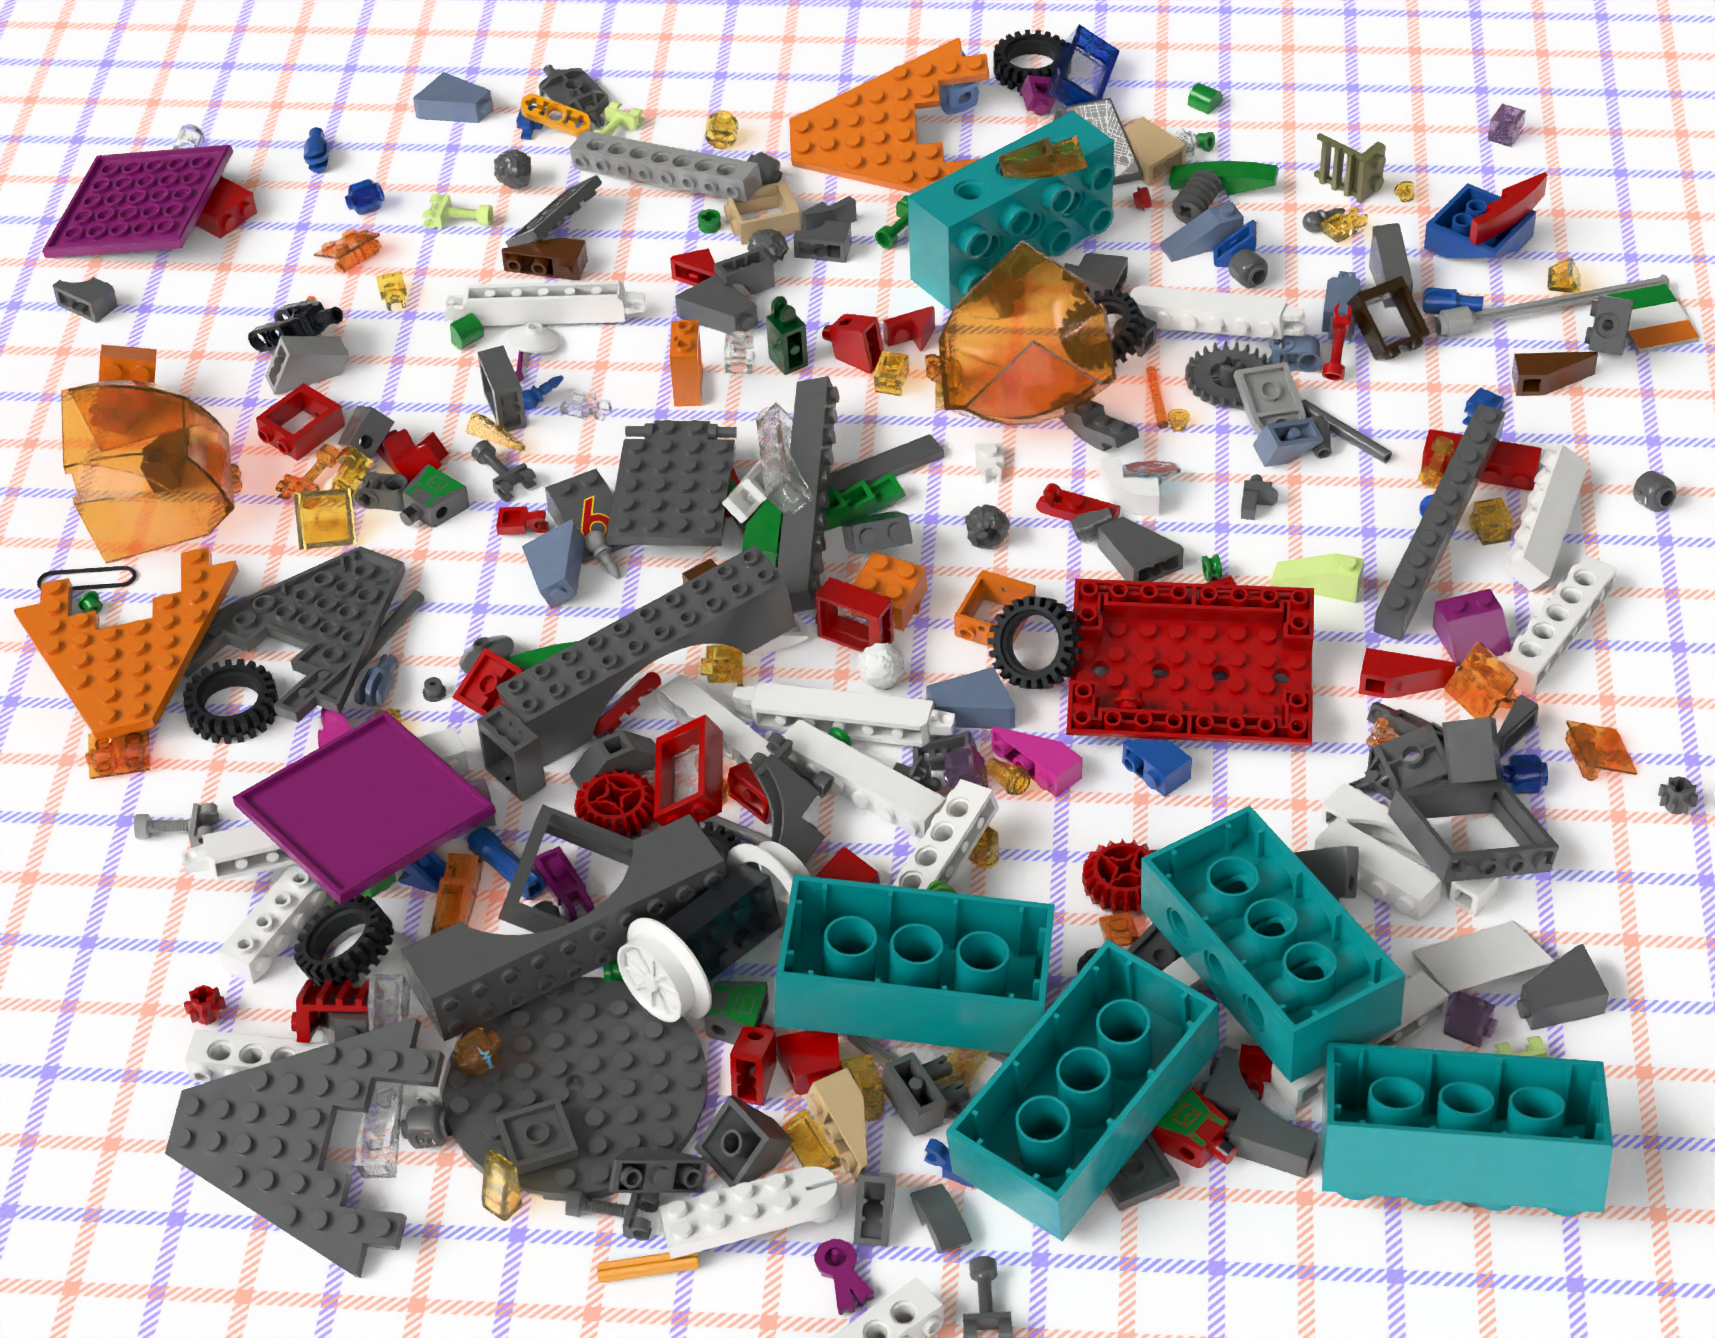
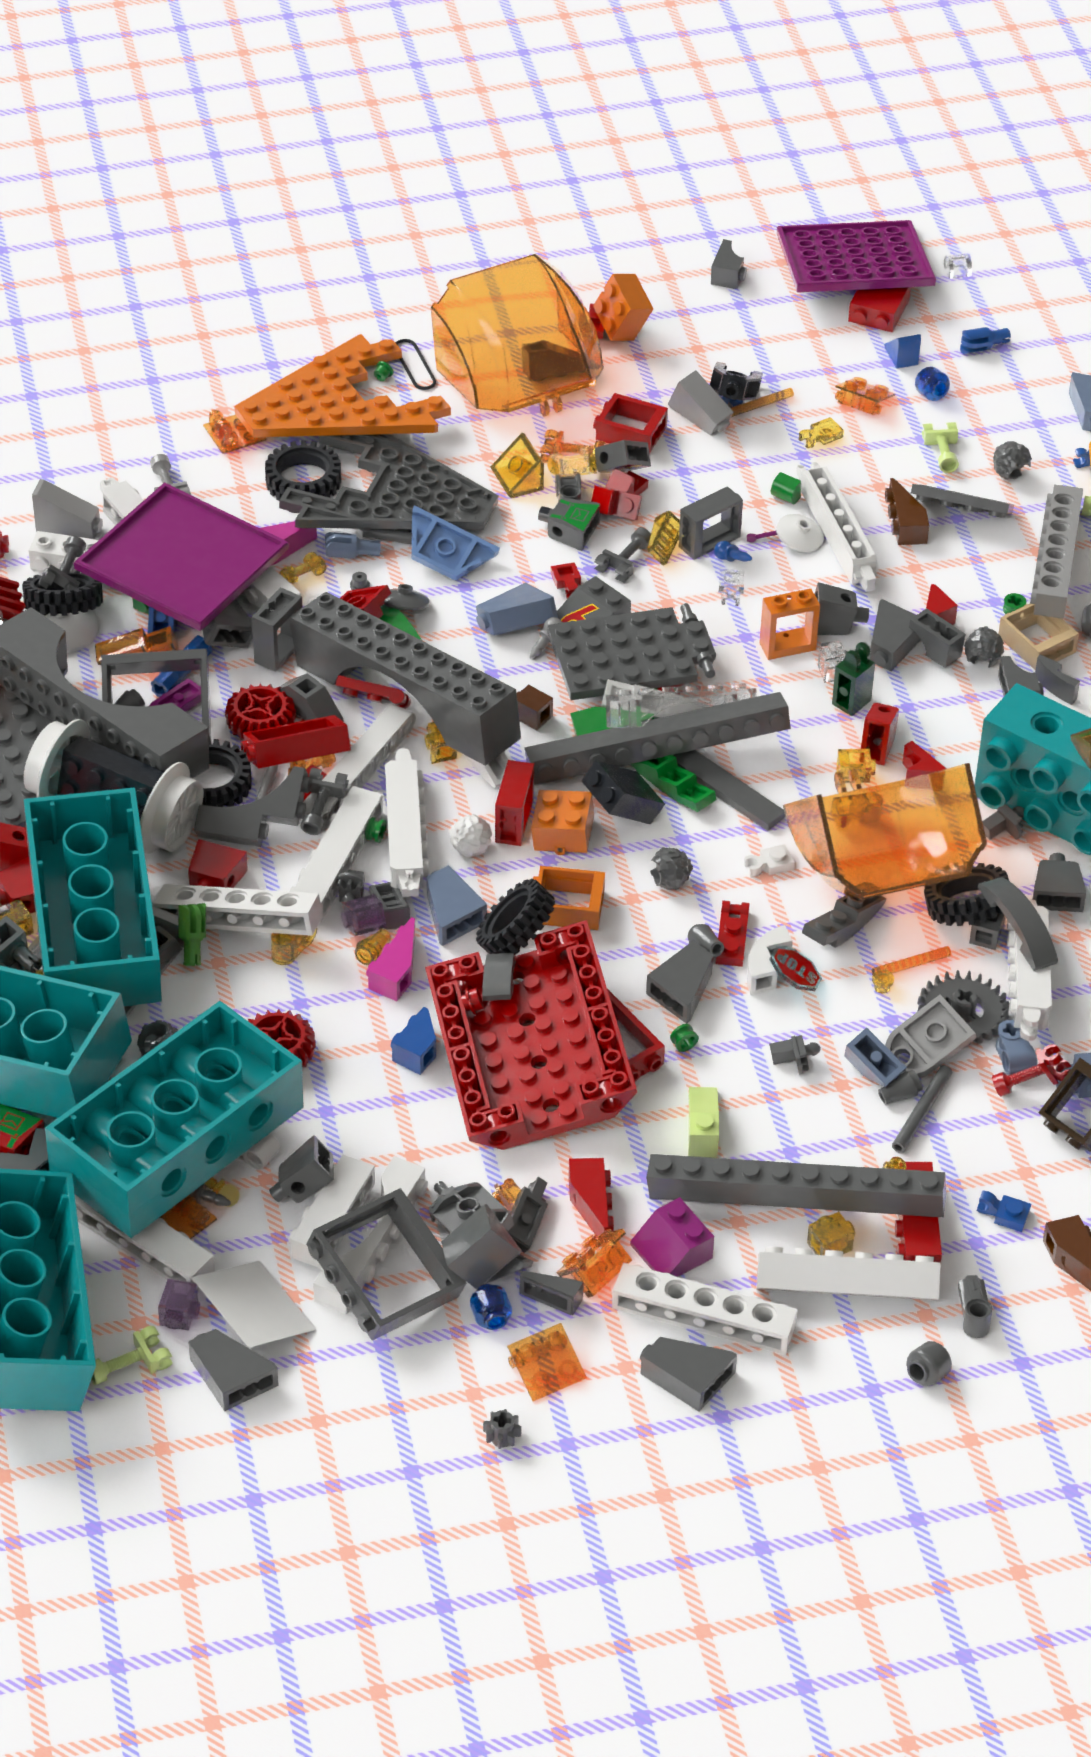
camera: 70 degrees right, 0 degrees up
none -> light grey slope [32,479,103,539]
none -> dark grey bar [38,536,86,590]
none -> medium blue wing [411,505,500,581]
none -> dark grey slope [482,953,516,1001]
none -> dark grey slope [640,1337,737,1412]
none -> dark grey torso [814,582,869,635]
none -> blue slope [884,334,921,369]
none -> dark grey piece [958,1275,992,1338]
none -> dark grey slope [978,877,1059,971]

